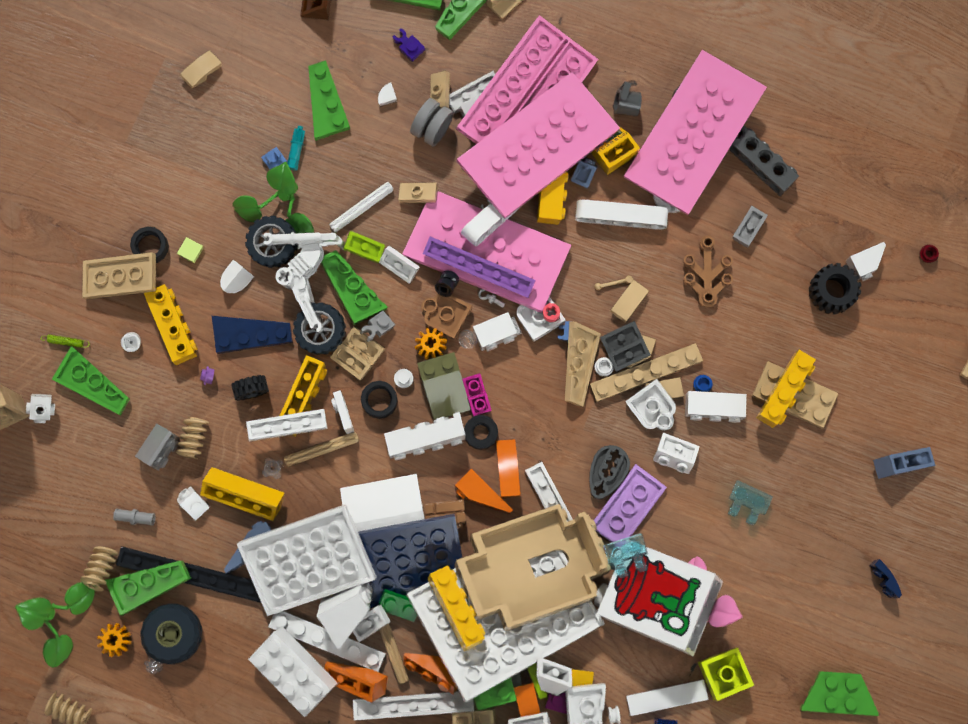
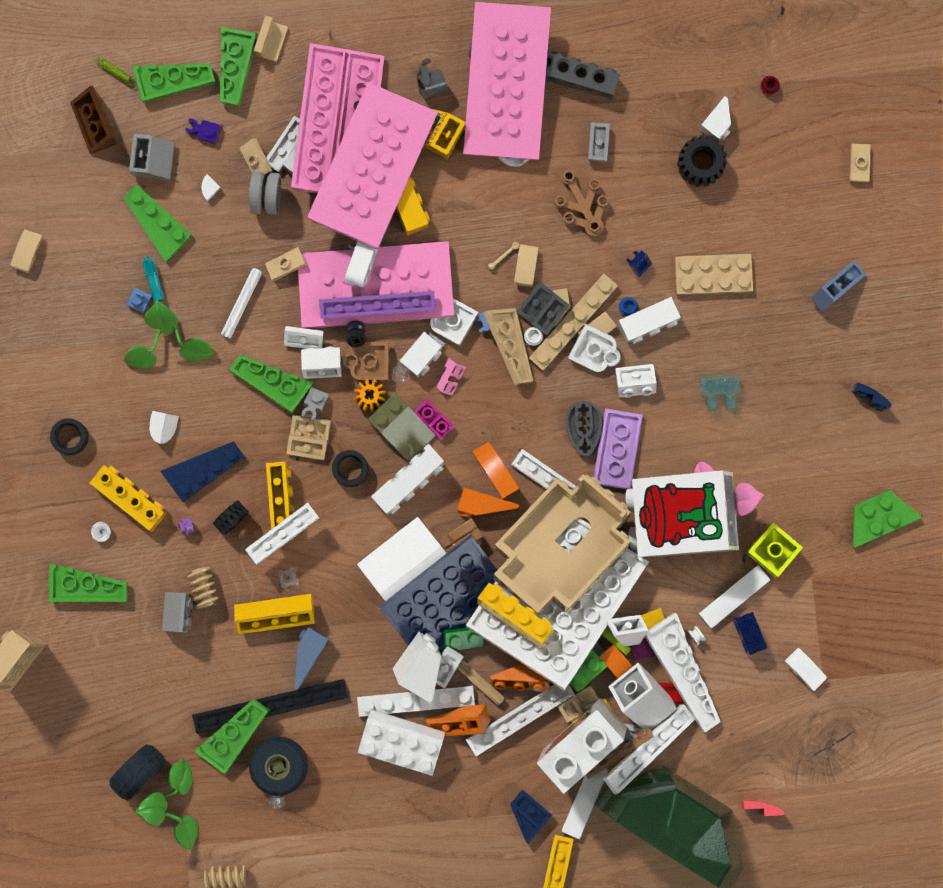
camera: 25 degrees left, 5 degrees up
white brick [26,394,55,423] -> none
lime piece [40,335,90,348] -> none
tan piece [81,546,118,591] -> none
tan plate [82,252,156,299] -> none
light orange gear [97,623,132,657] -> none
light grey pin [113,508,156,526] -> none
yellowish green tile [177,237,204,264] -> none
white bracket [177,486,210,520] -> none
white plate [237,504,376,616] -> none
piece [245,216,346,355] -> none
tan axle [284,432,359,467] -> none
white plate [331,390,354,434] -> none
lime plate [343,231,385,263] -> none
white plate [394,369,413,388] -> none
black tyre [464,415,498,450] -> none
white hand [478,289,505,308] -> none
coral bush [543,303,560,322] -> none
sand blue bracket [571,157,598,188] -> none
white beam [575,200,668,230] -> none
clear light blue plate [604,533,648,578] -> none
yellow brick [756,350,816,428] -> none
none -> black wheel [109,744,166,800]
none -> light grey slope [129,134,175,180]
none -> white brick [301,346,342,379]
none -> bright pink piece [436,358,466,396]
none -> clear blue tile [627,250,652,277]

